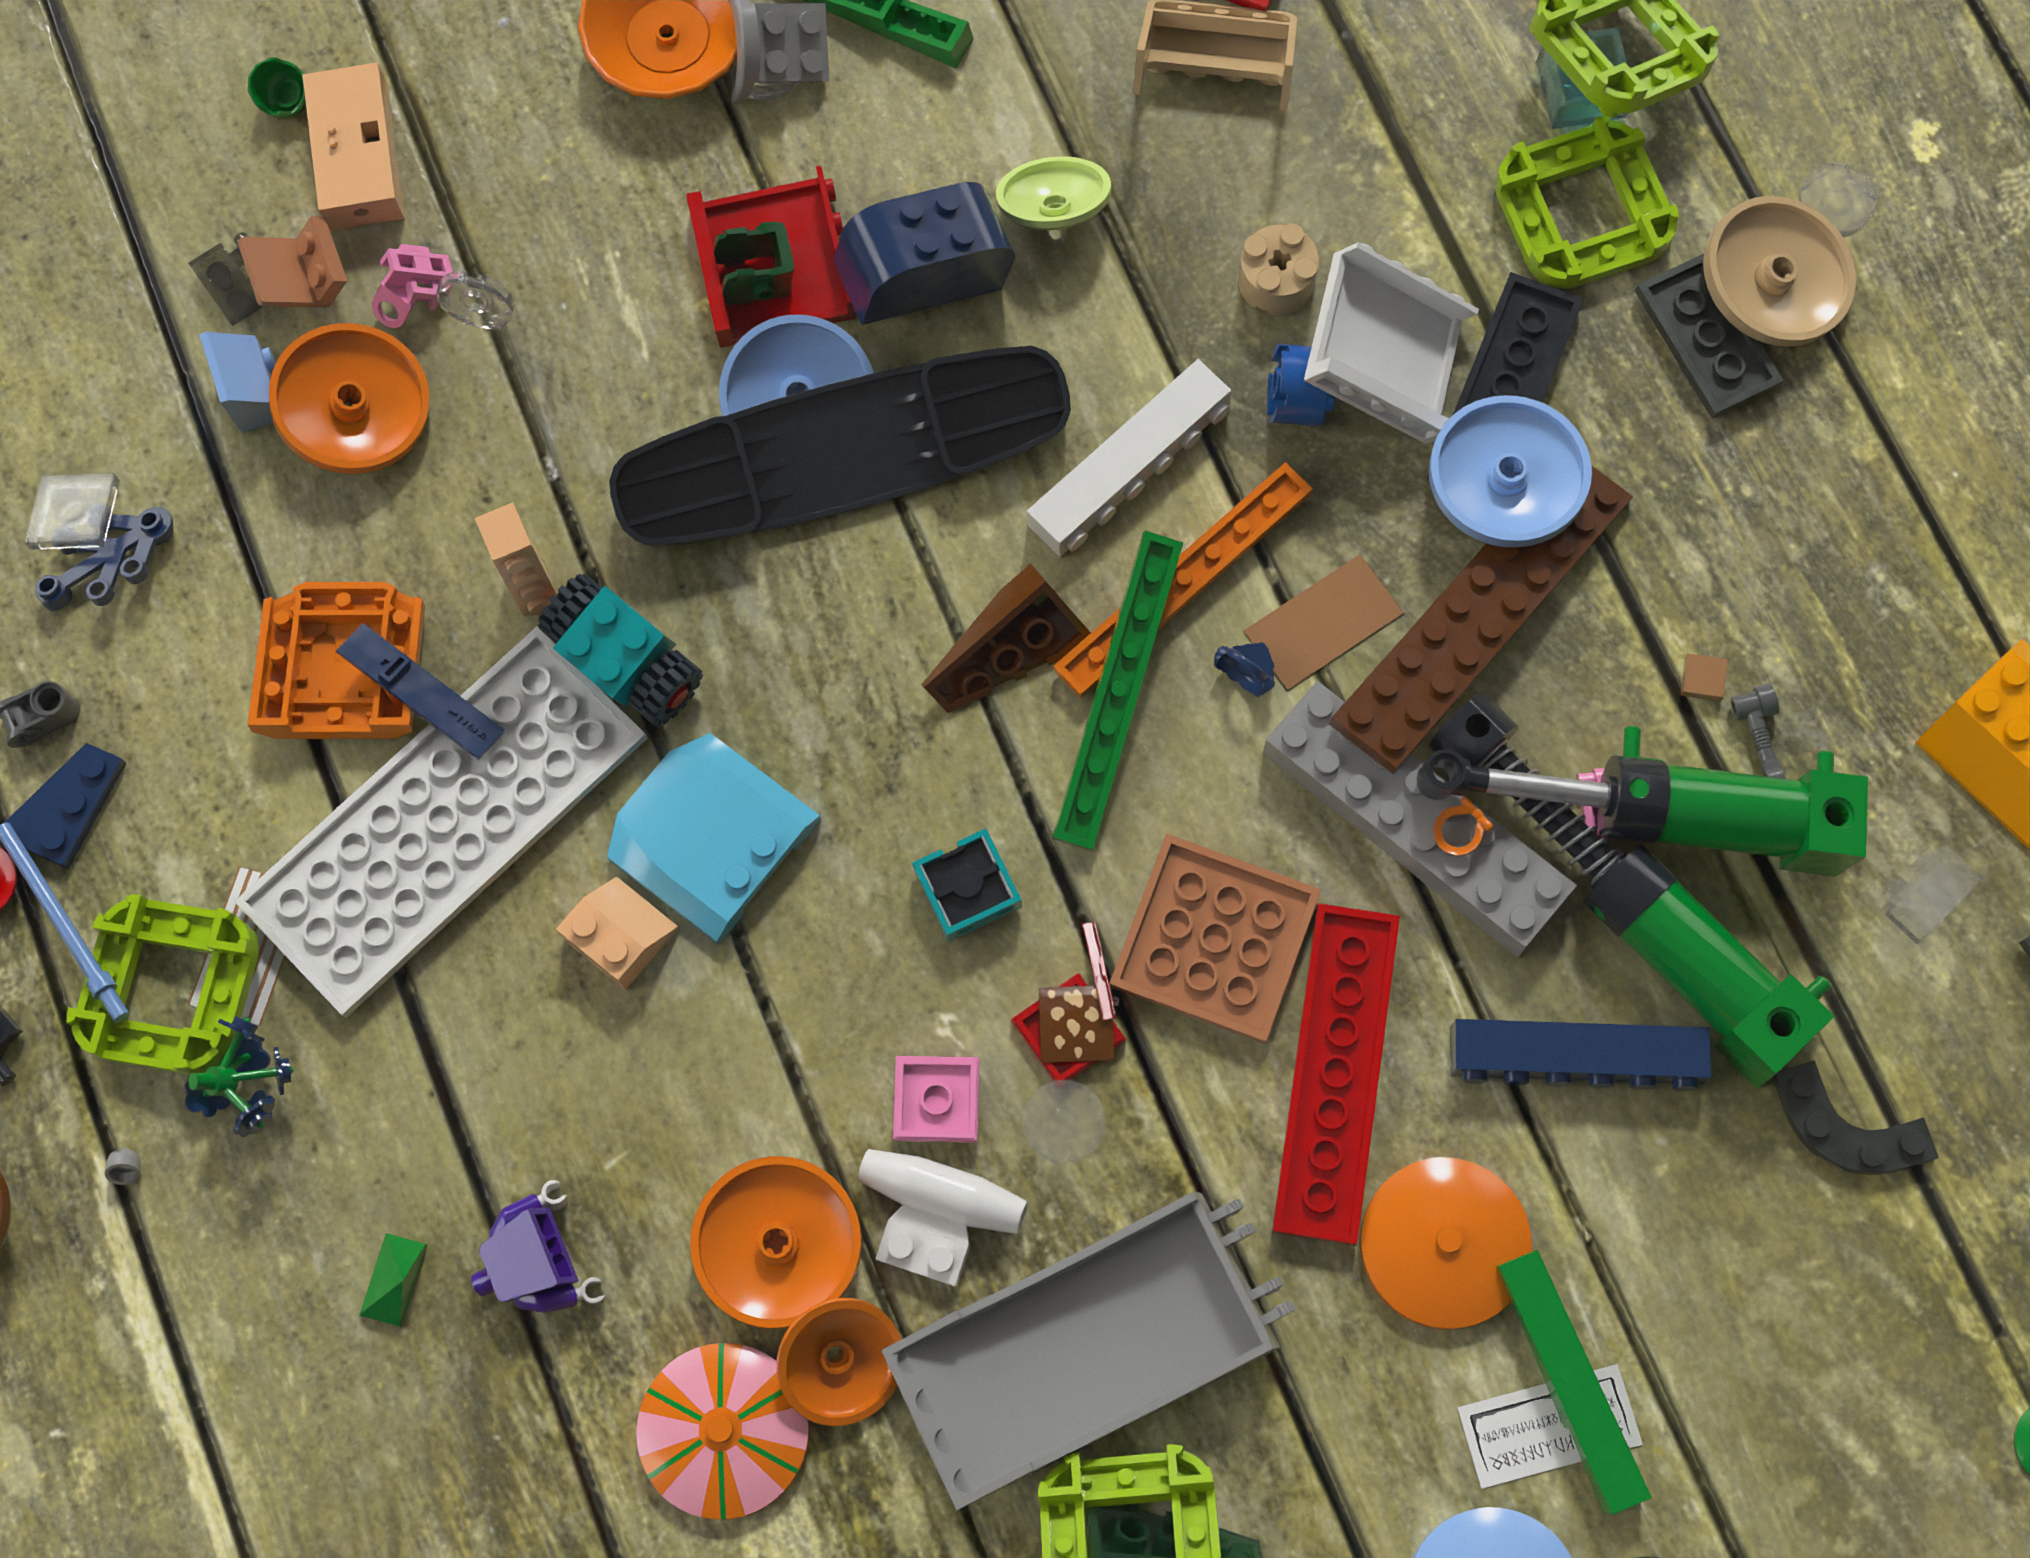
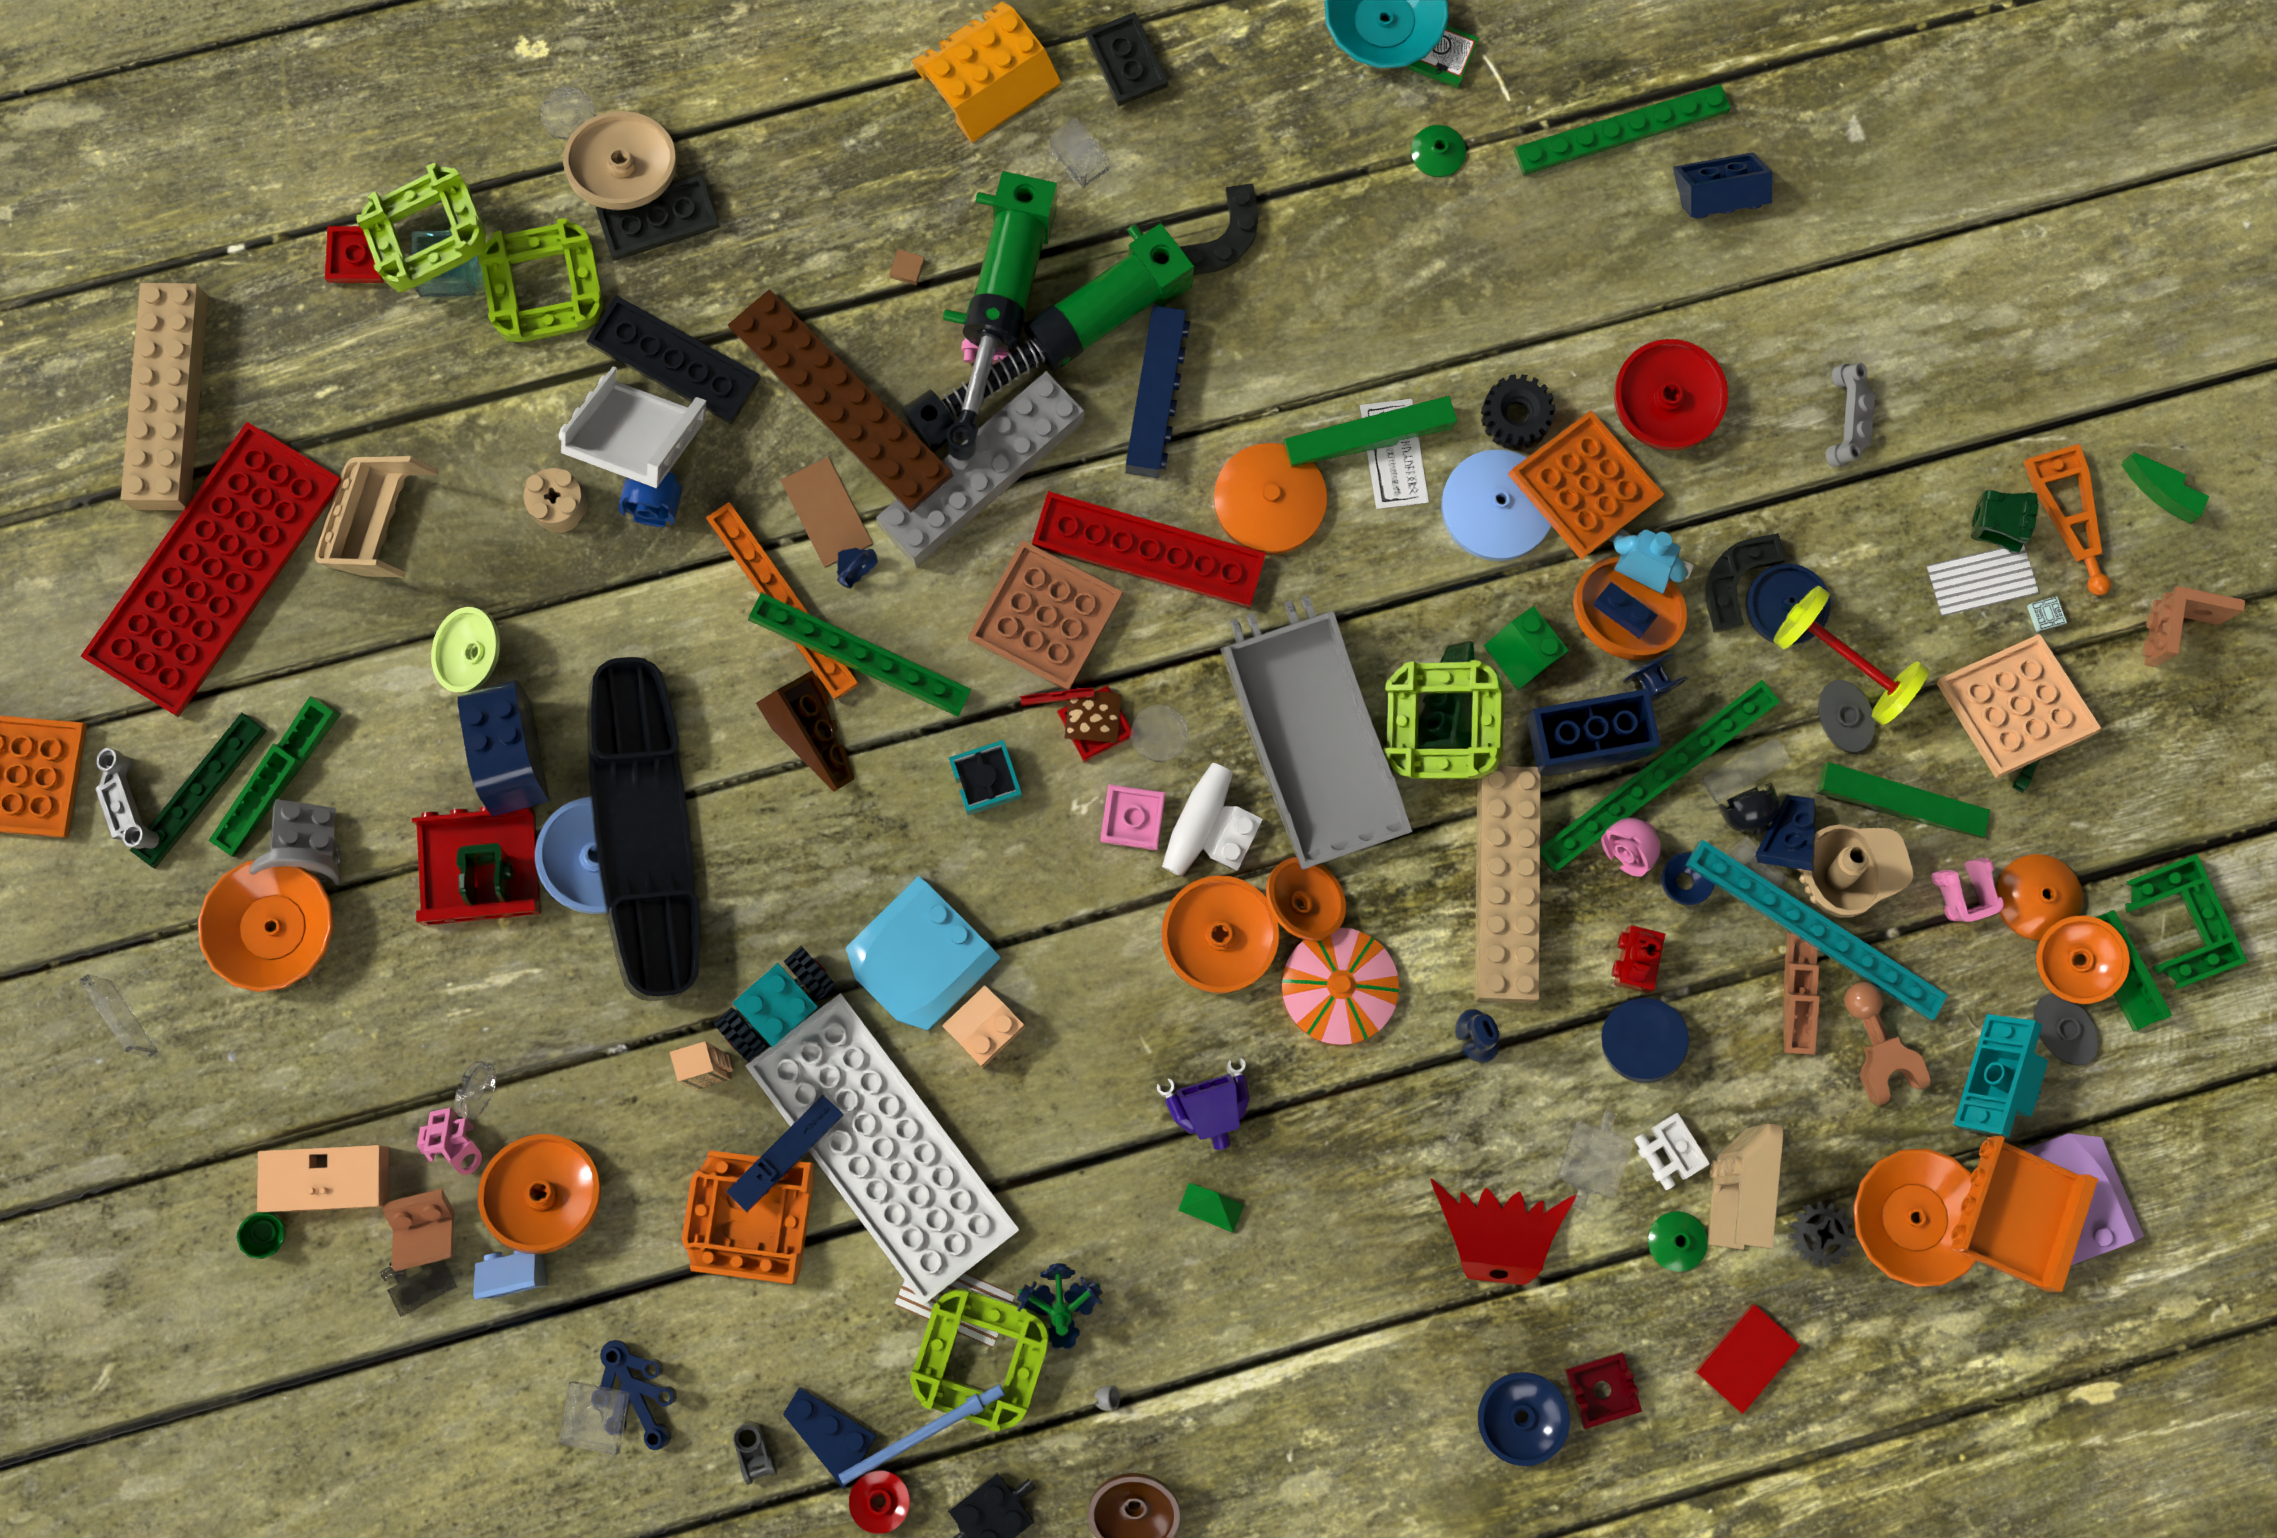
camera: 90 degrees left, 5 degrees up
white brick [1027,359,1231,557] -> none
light blue dish [1429,395,1592,547] -> none
orange piece [1433,796,1494,856] -> none
dark grey brick [1731,683,1786,779] -> none

